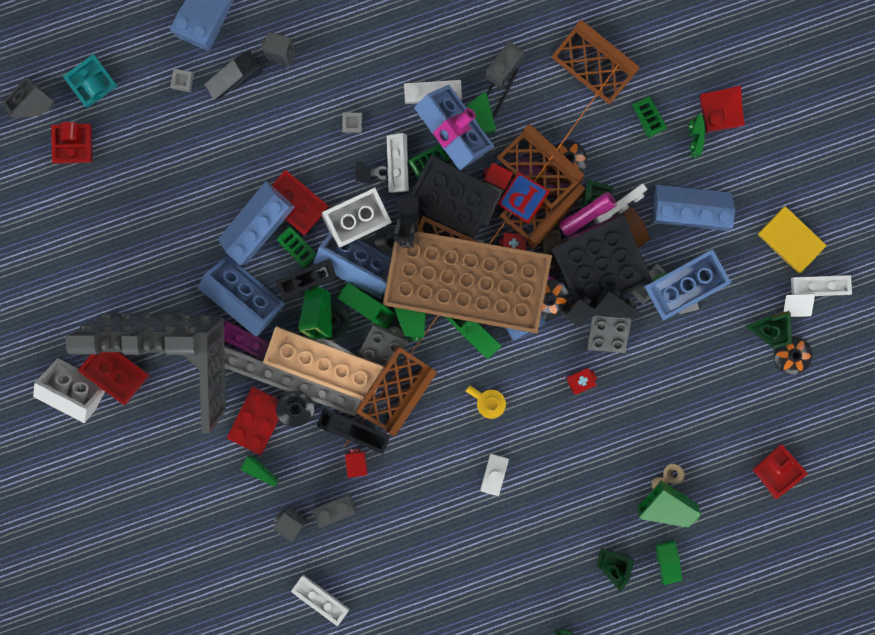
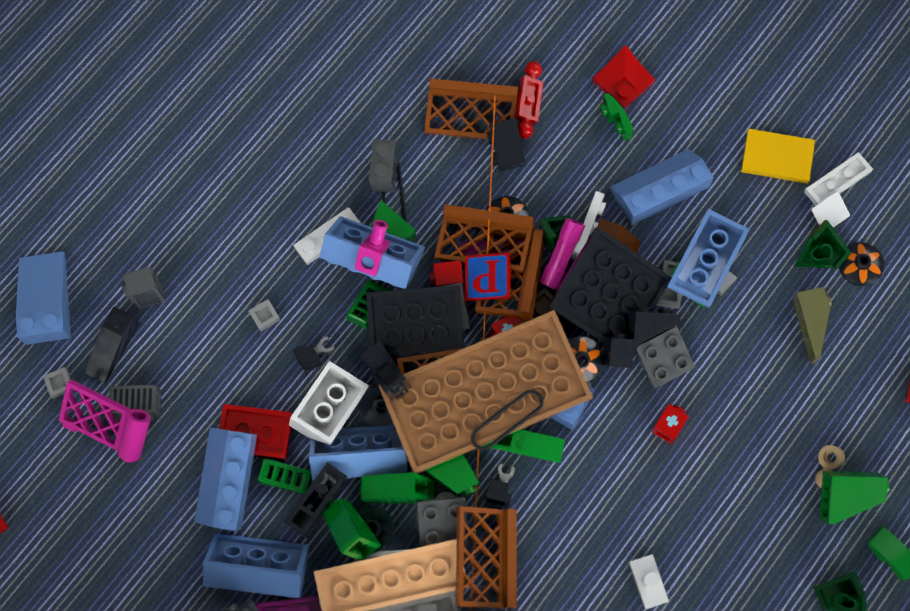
camera: 30 degrees left, 15 degrees down
white plate [387,133,409,193] -> none
yellow piece [466,385,506,419] -> none
green slope [632,96,668,139] -> none
none -> dark pink piece [58,379,151,463]
none -> dark grey brick [109,385,162,422]
none -> black piece [471,390,544,450]
none -> black brick [486,118,526,172]
none -> black piece [486,463,515,508]
none -> red plate [514,61,544,139]
none -> olive slope [792,287,831,364]

